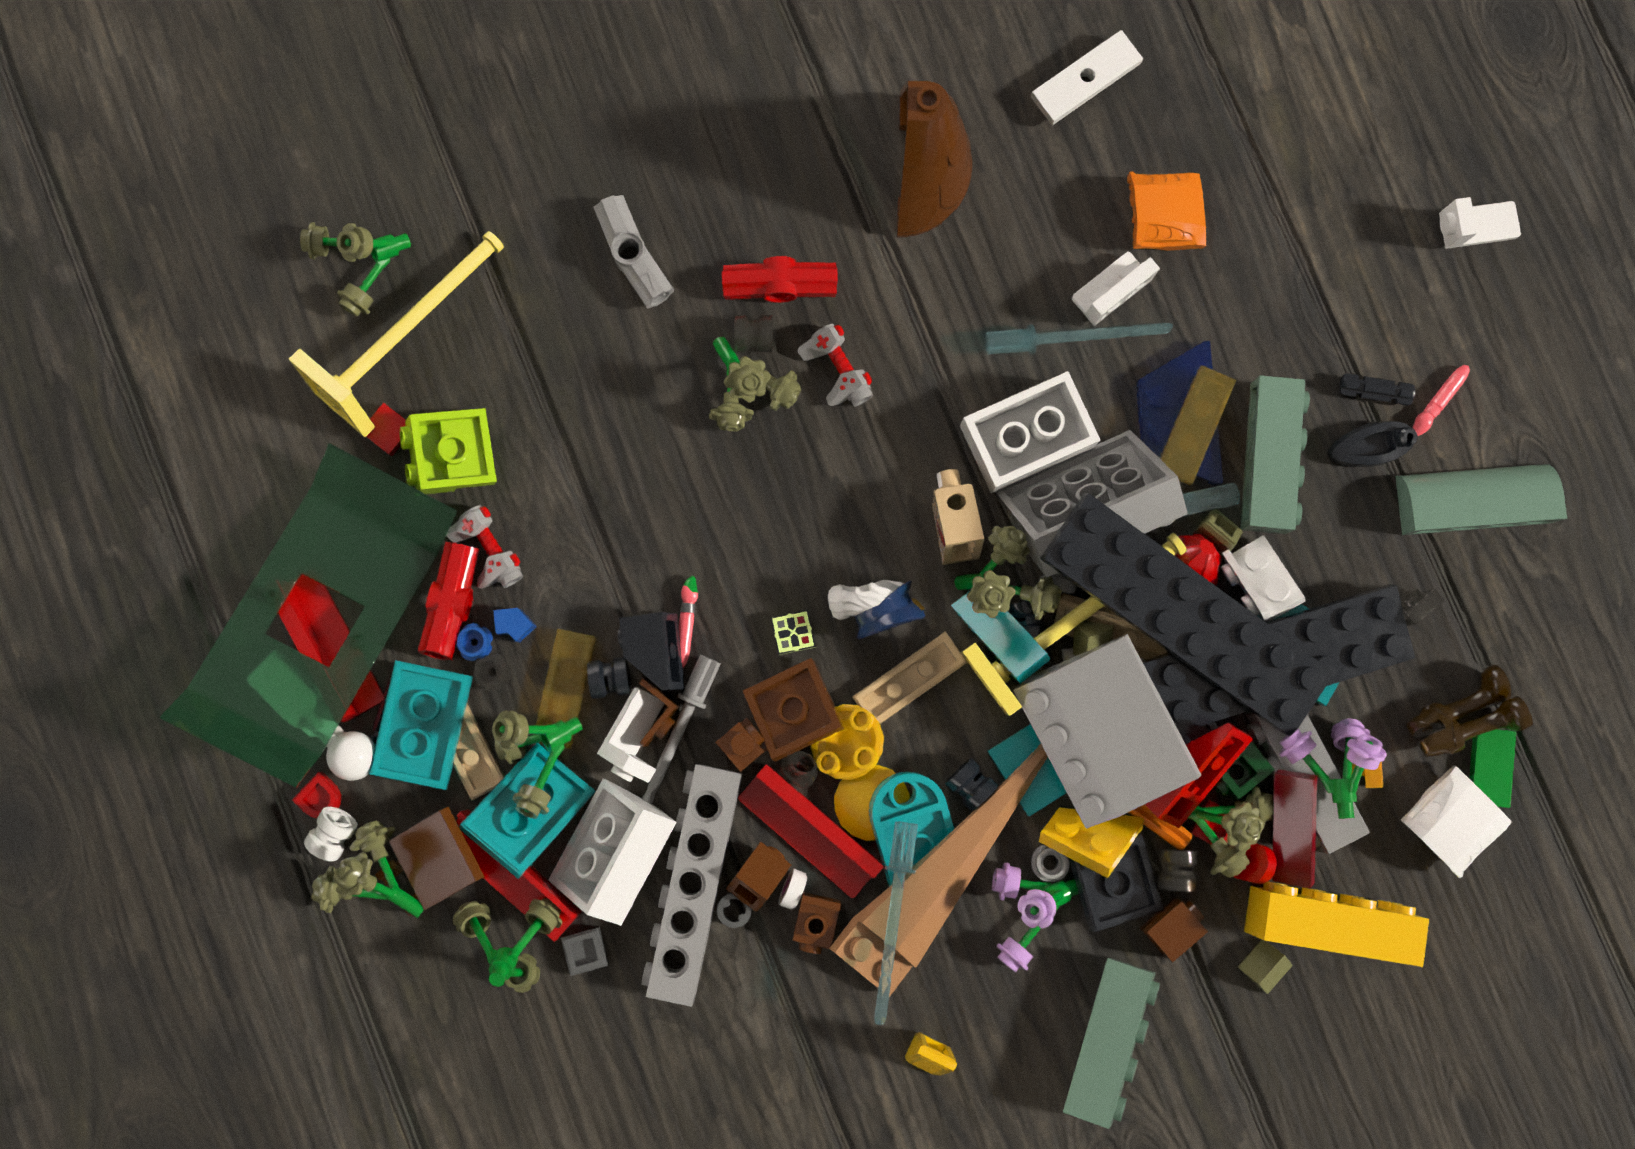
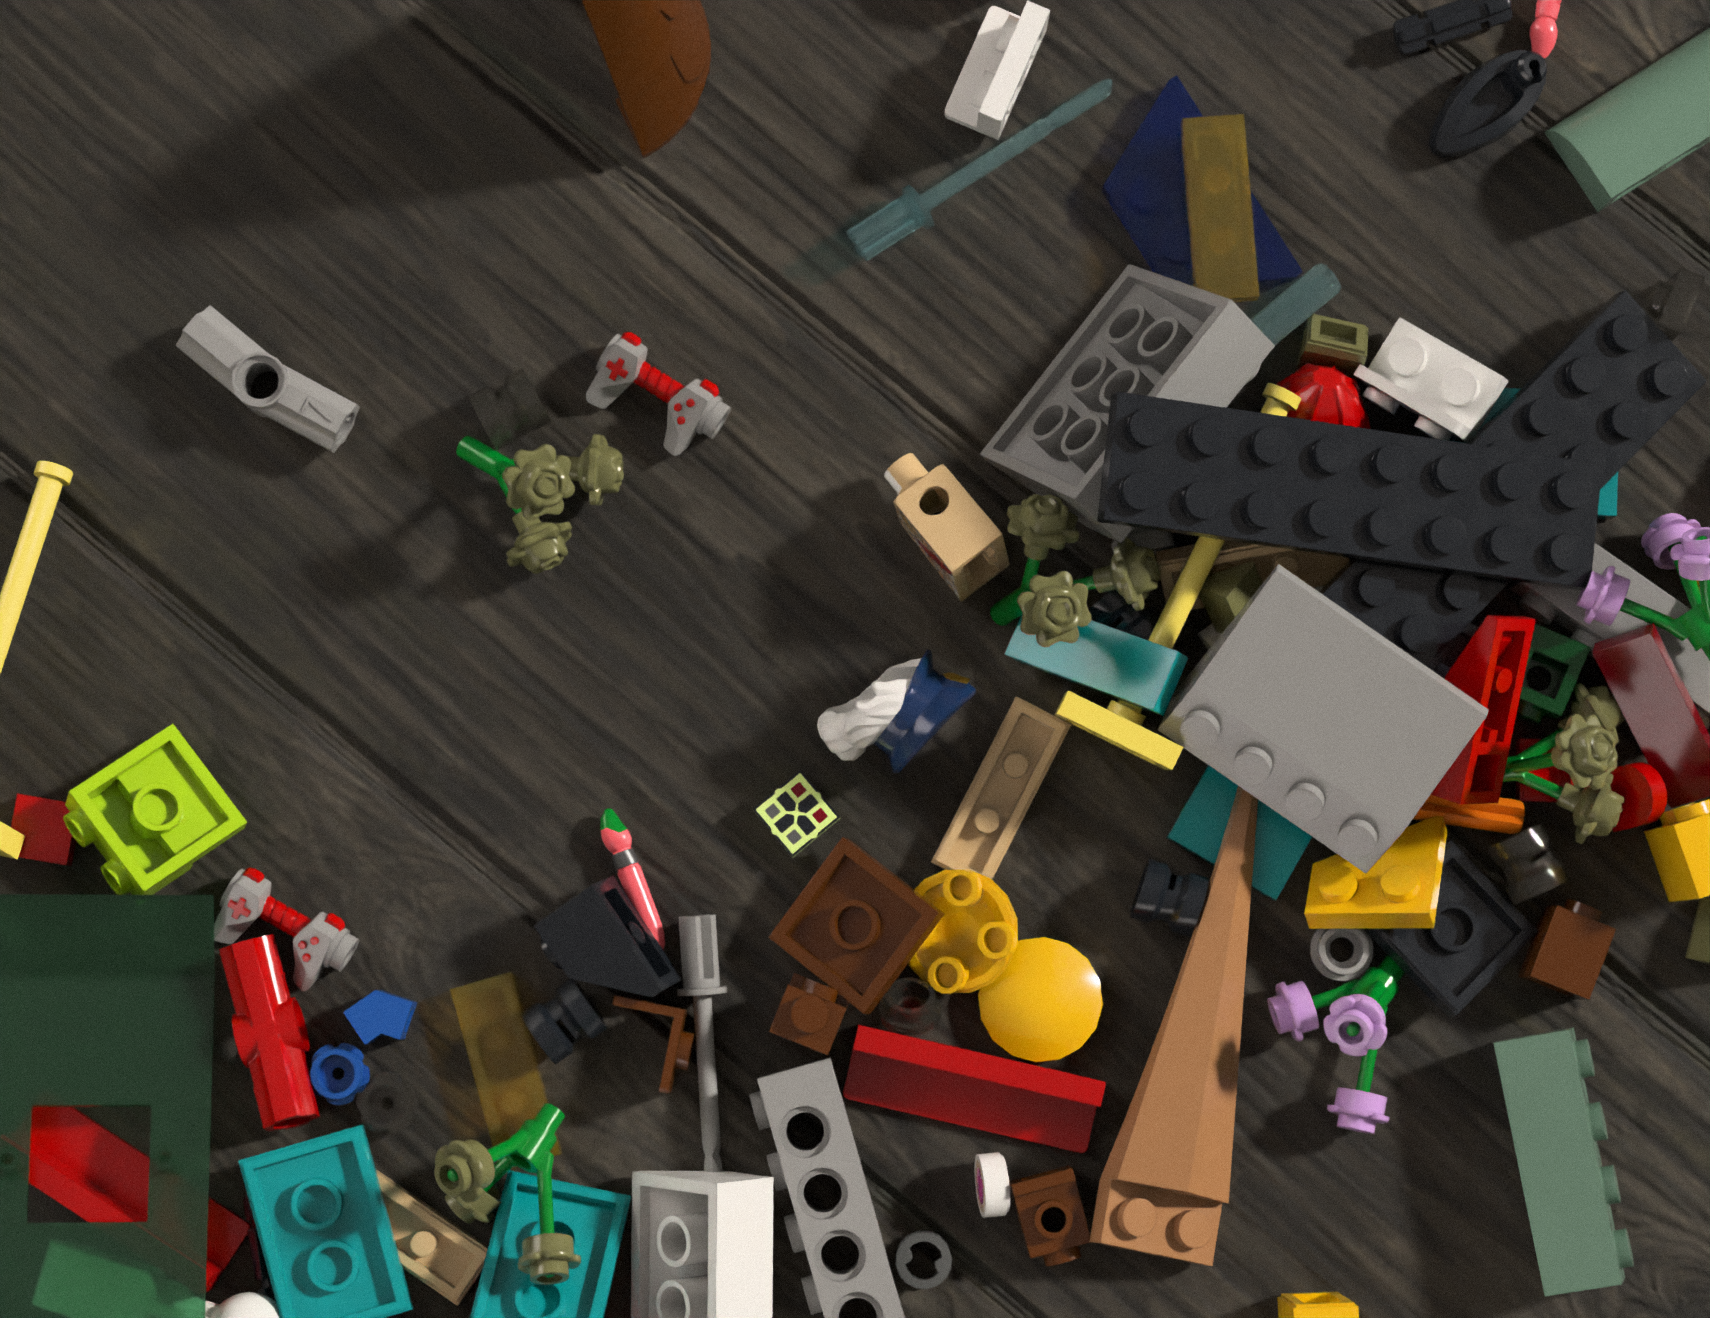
camera: 25 degrees left, 0 degrees up
white bracket [597,687,664,783] -> none
red piece [722,256,838,303] -> none
reddish brown brick [726,842,792,912] -> none
teal tile [869,772,954,887] -> none
clear light blue piece [874,821,918,1025] -> none
white brick [960,371,1100,493] -> none
sand green brick [1240,375,1310,534] -> none

